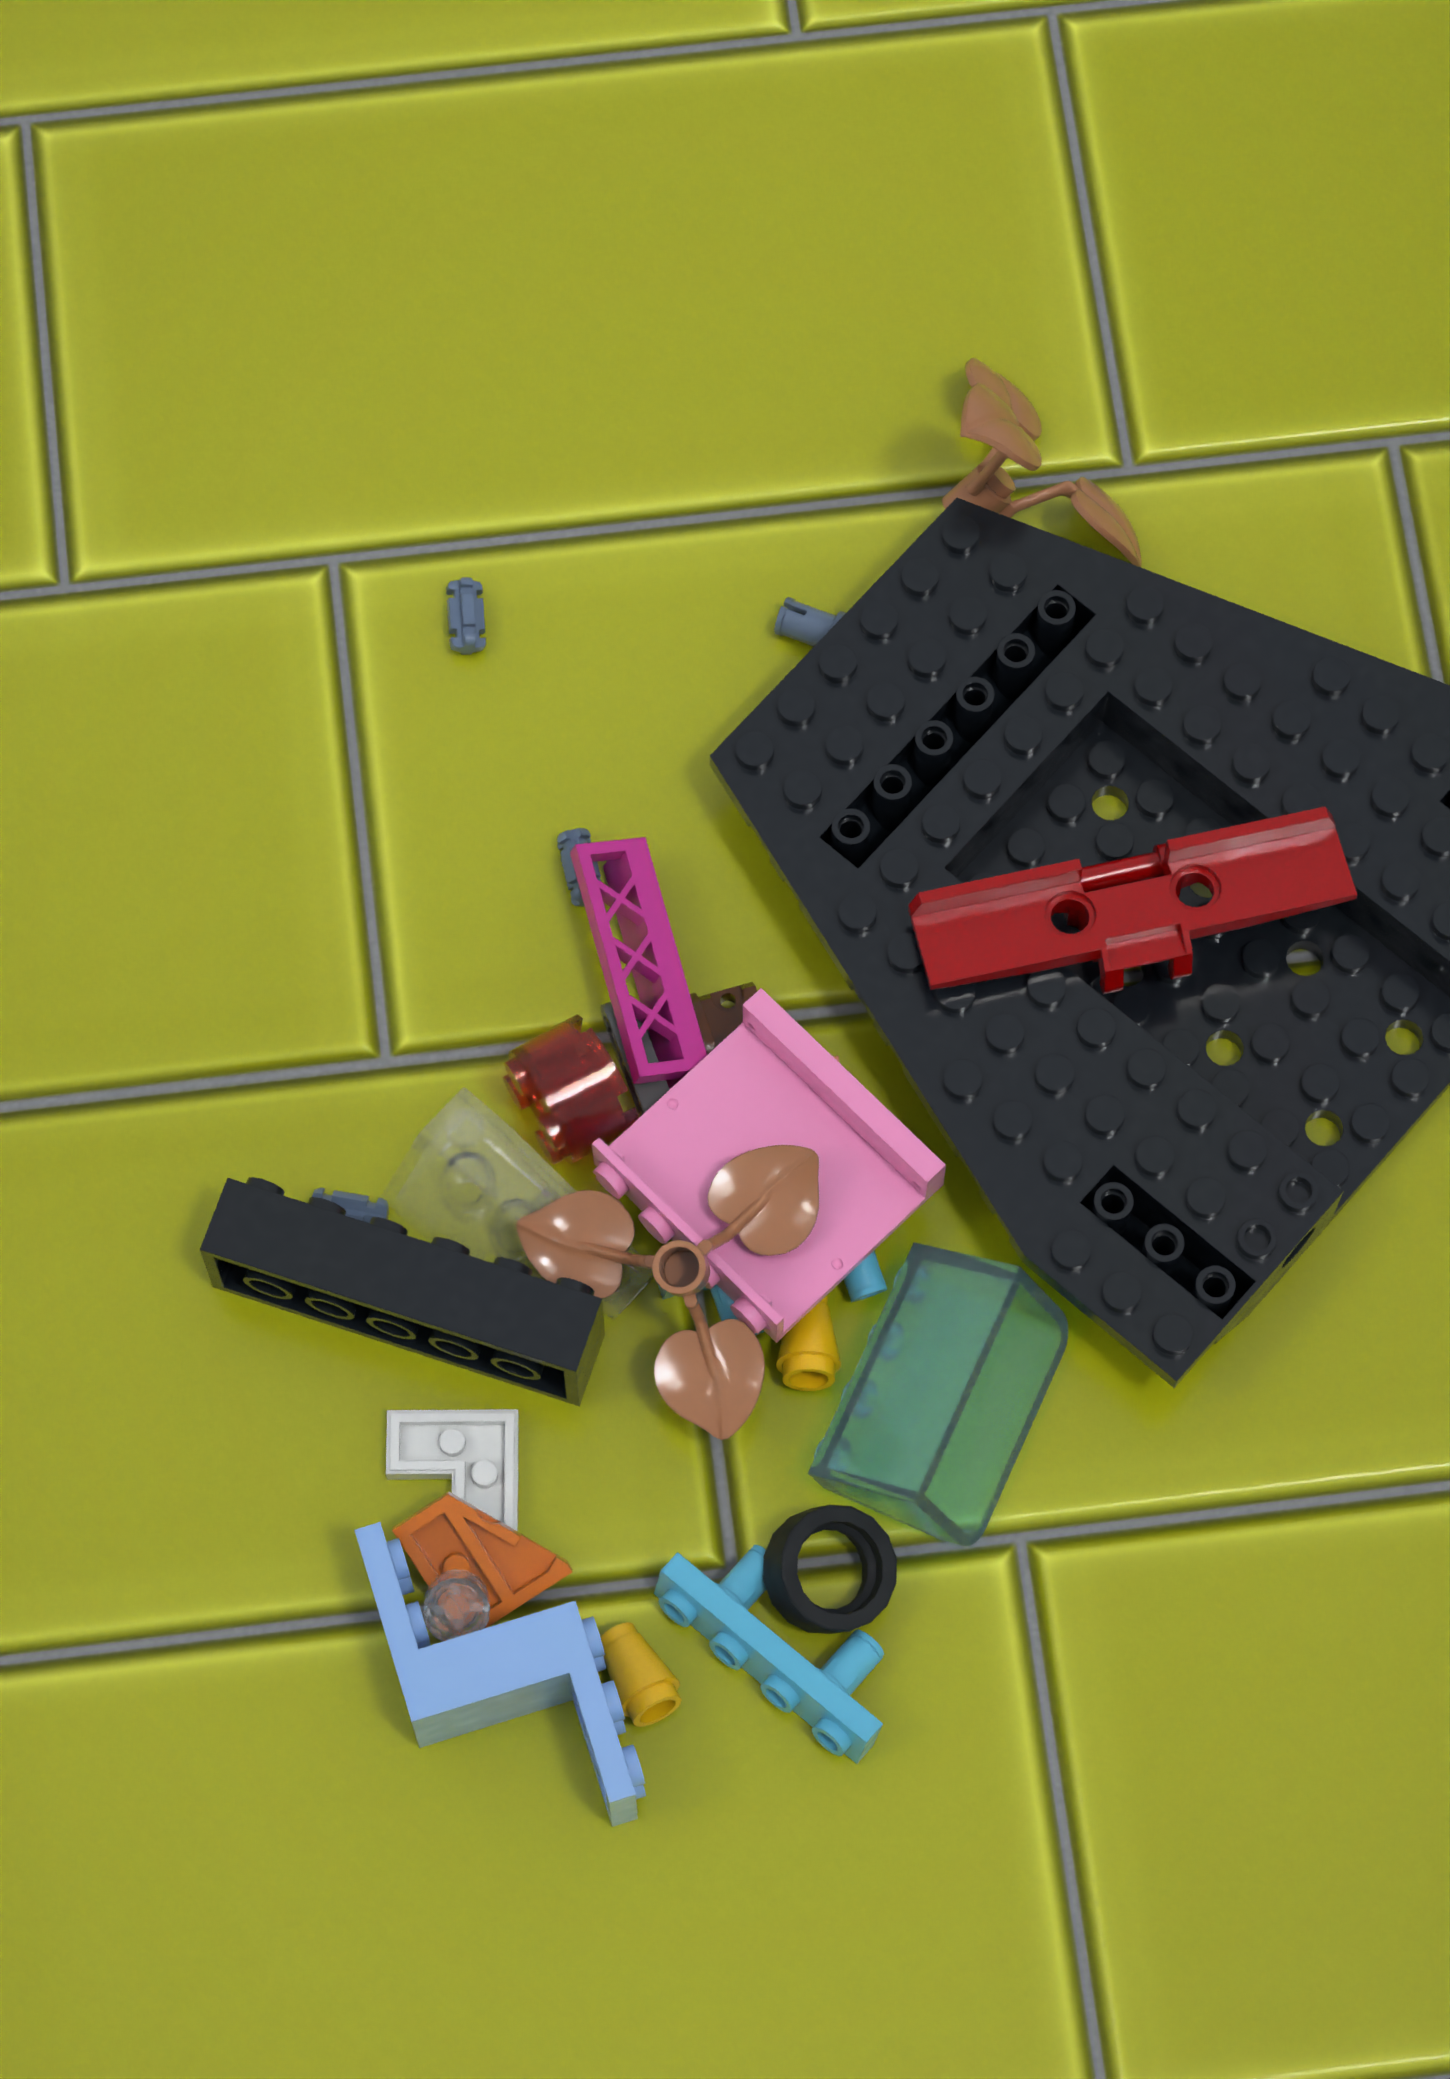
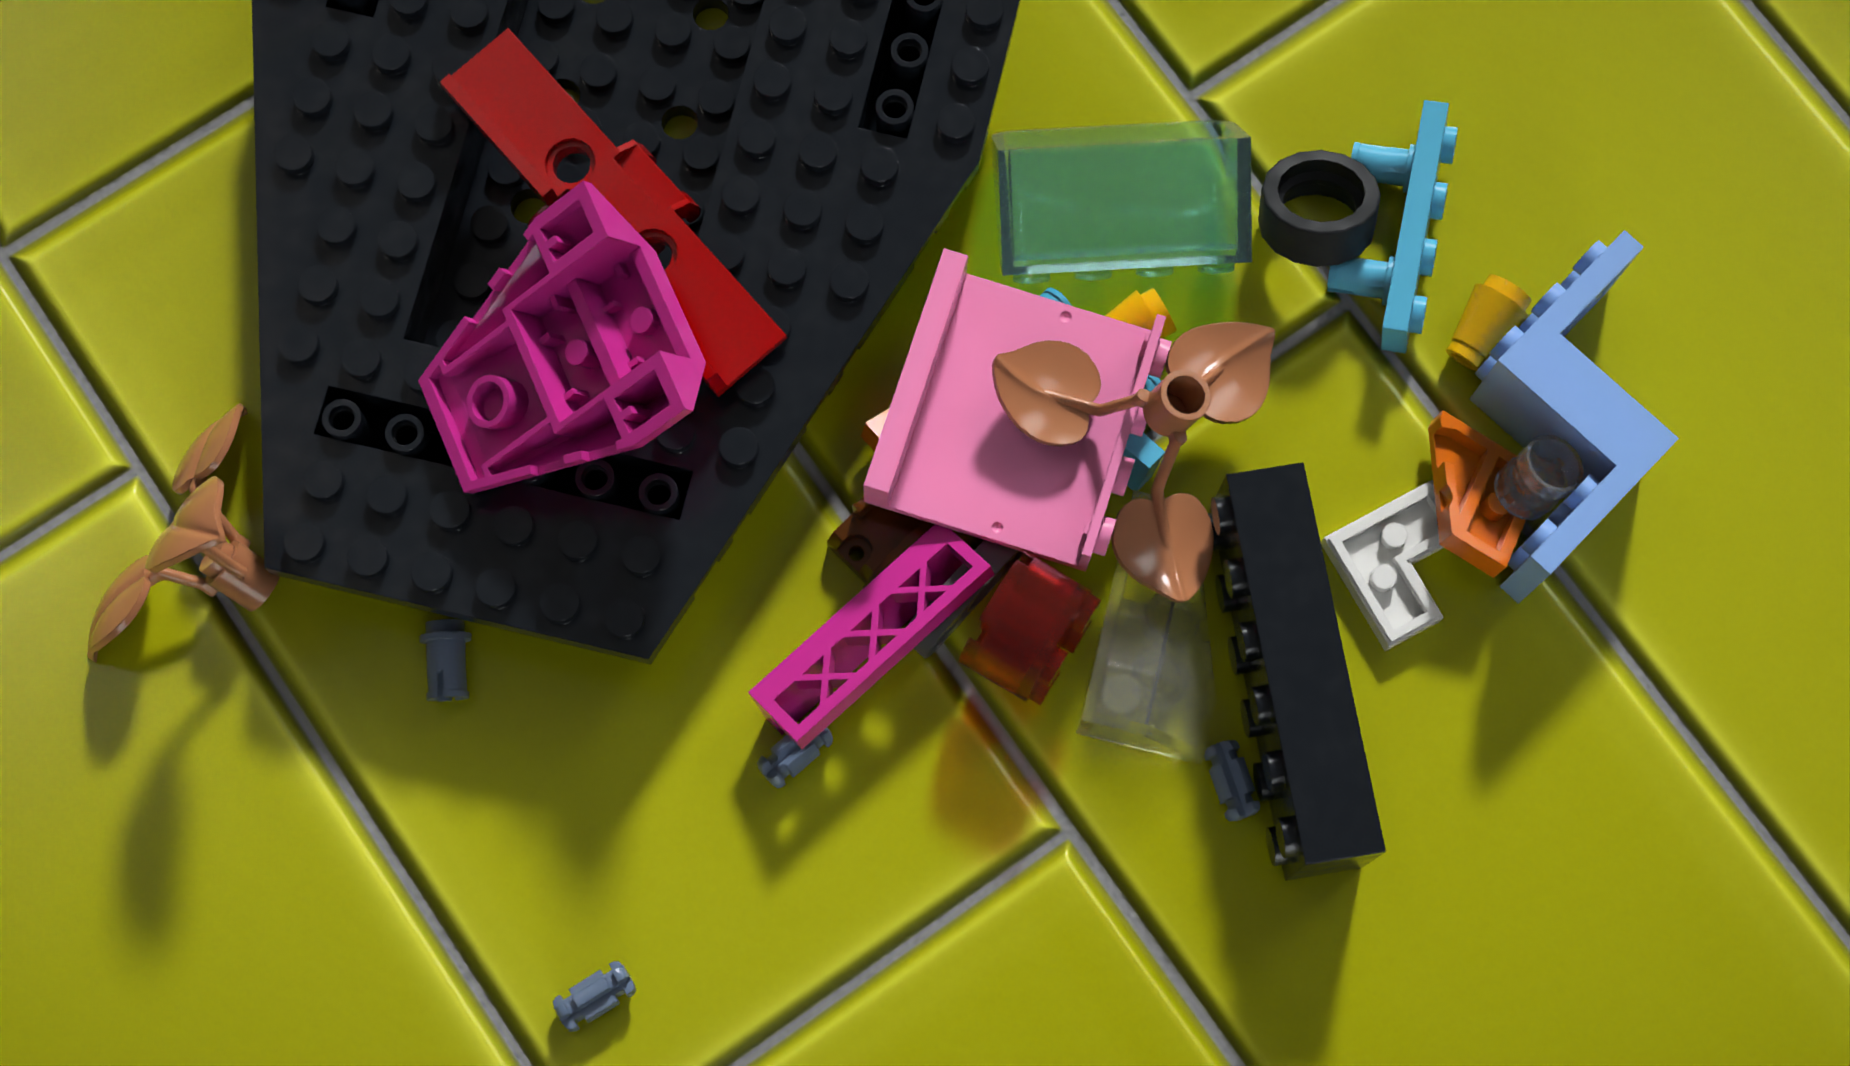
camera: 120 degrees left, 5 degrees up
none -> dark pink wedge [418,181,706,494]

